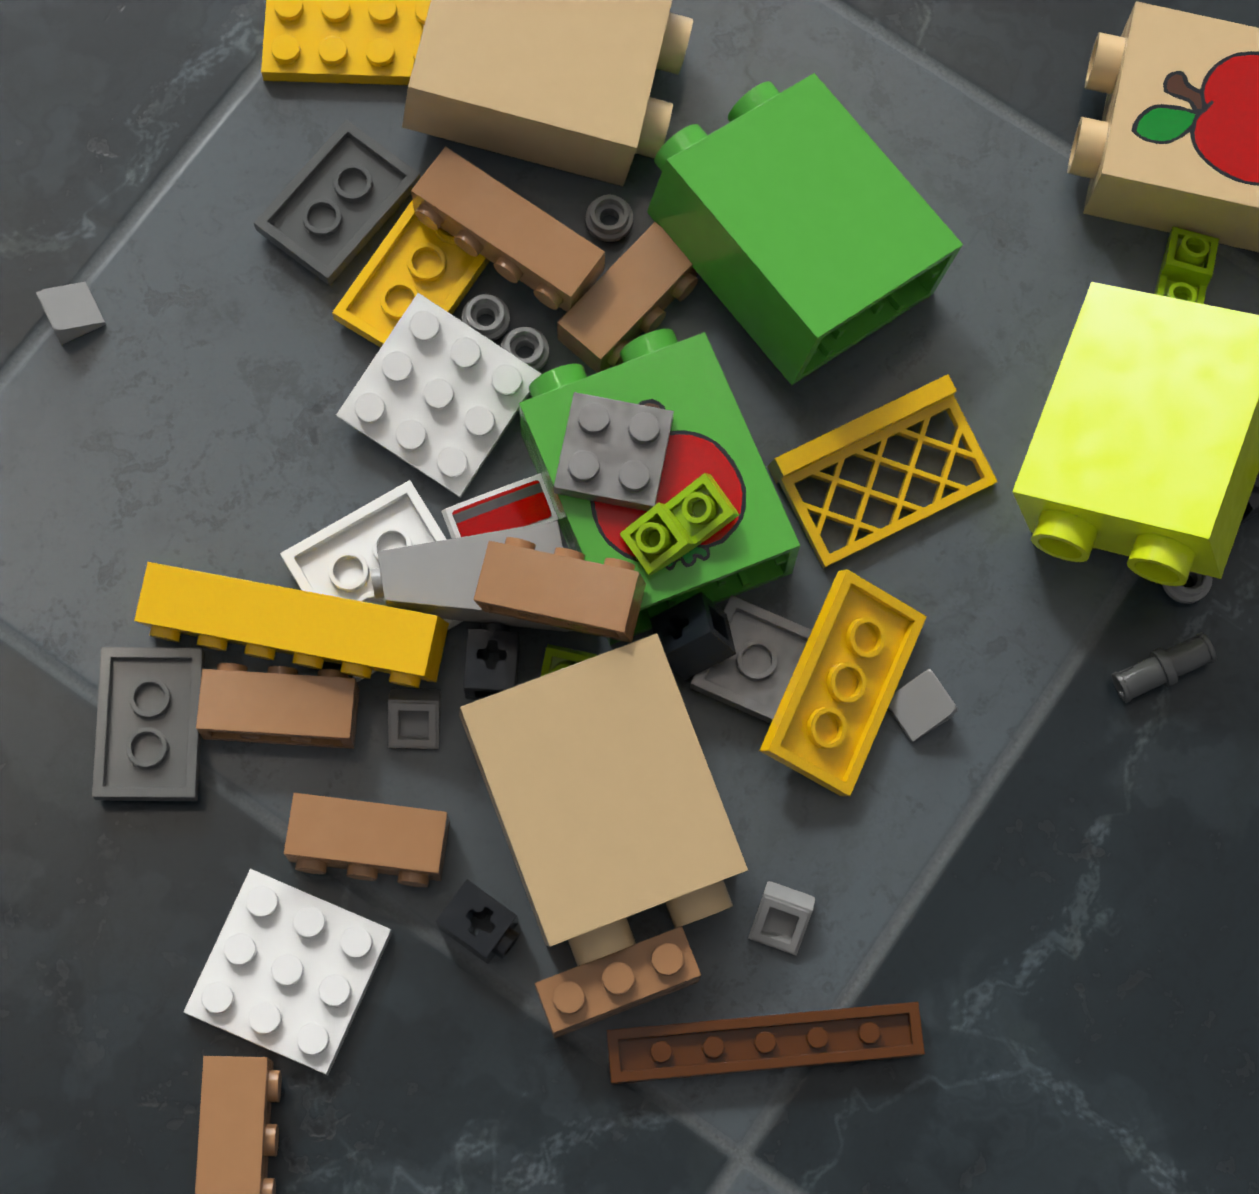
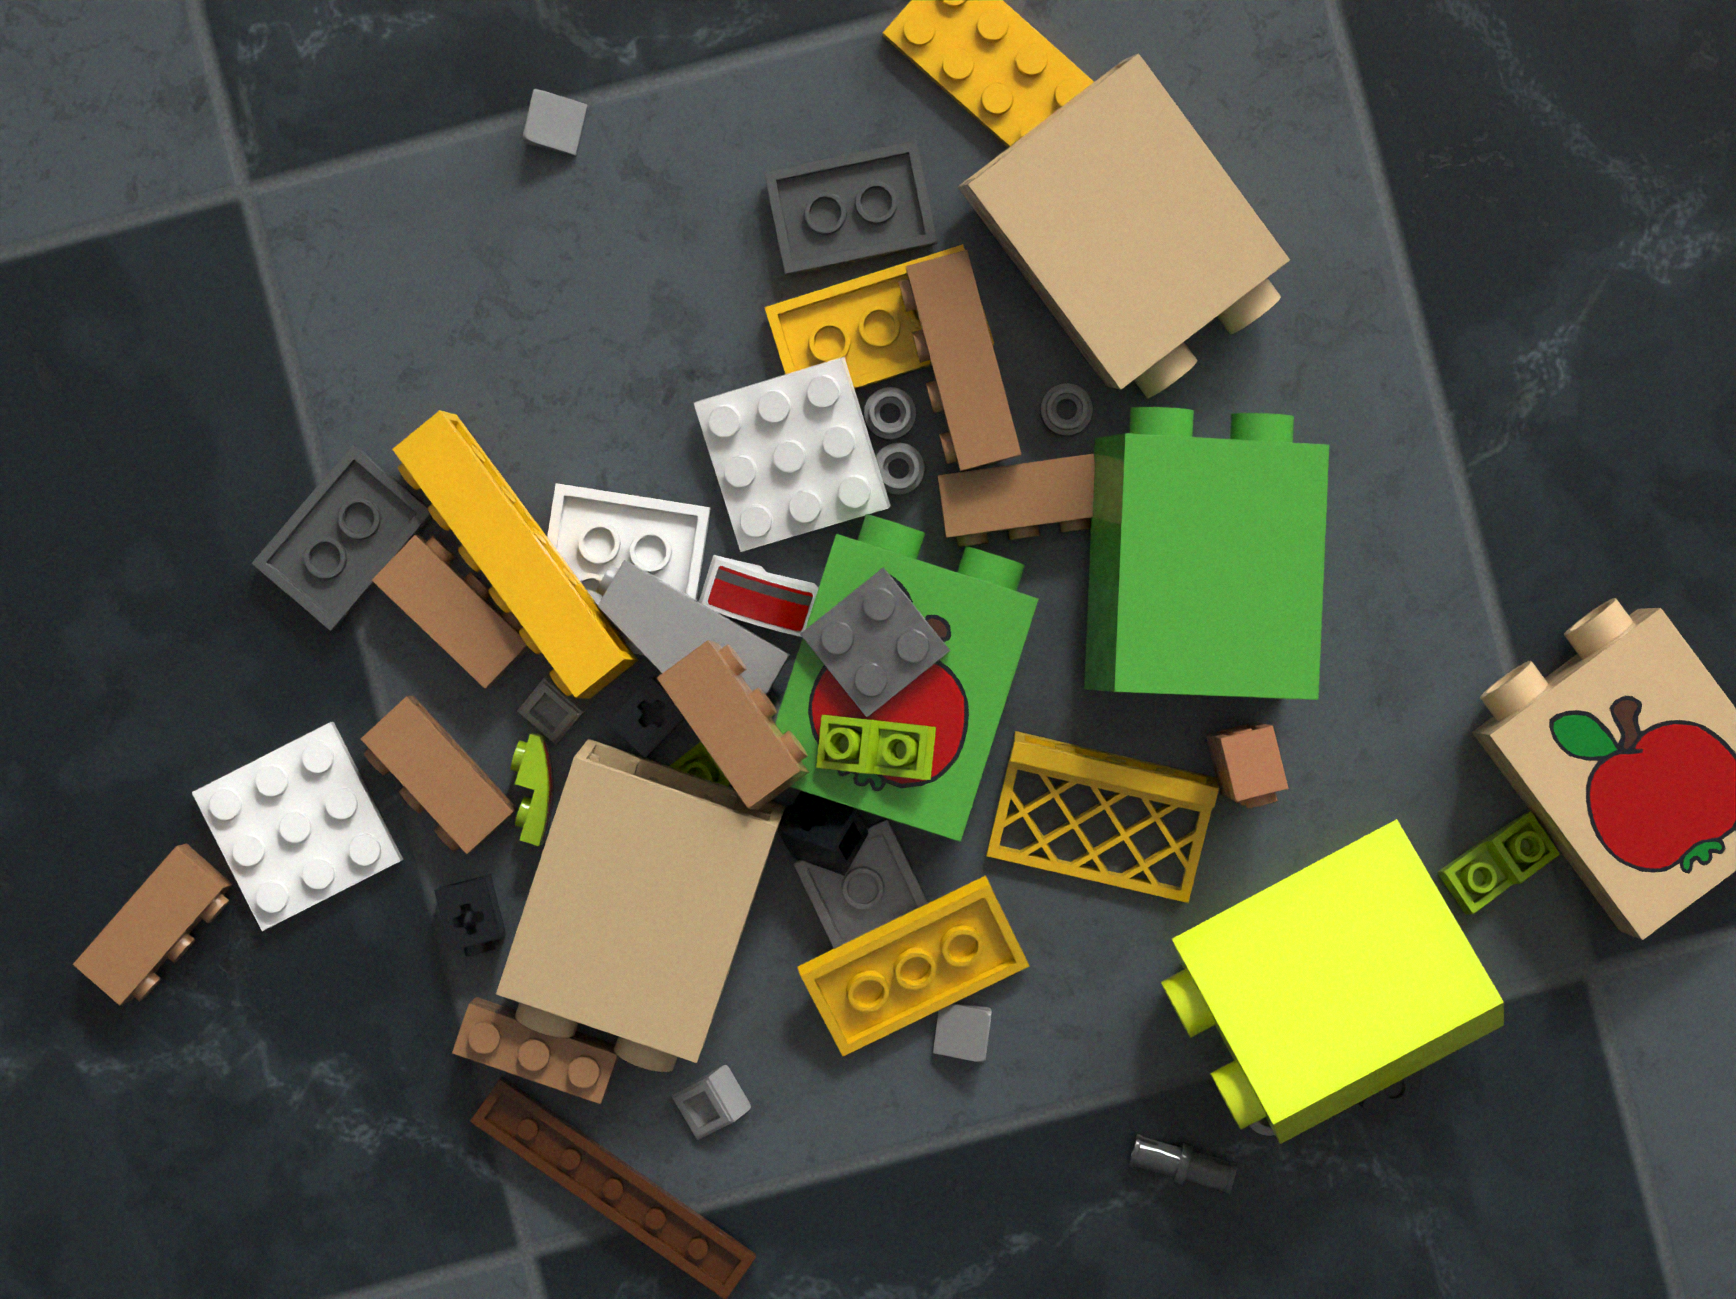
camera: 40 degrees right, 15 degrees up
none -> lime slope [510,733,553,846]
none -> nougat brick [1206,722,1289,808]

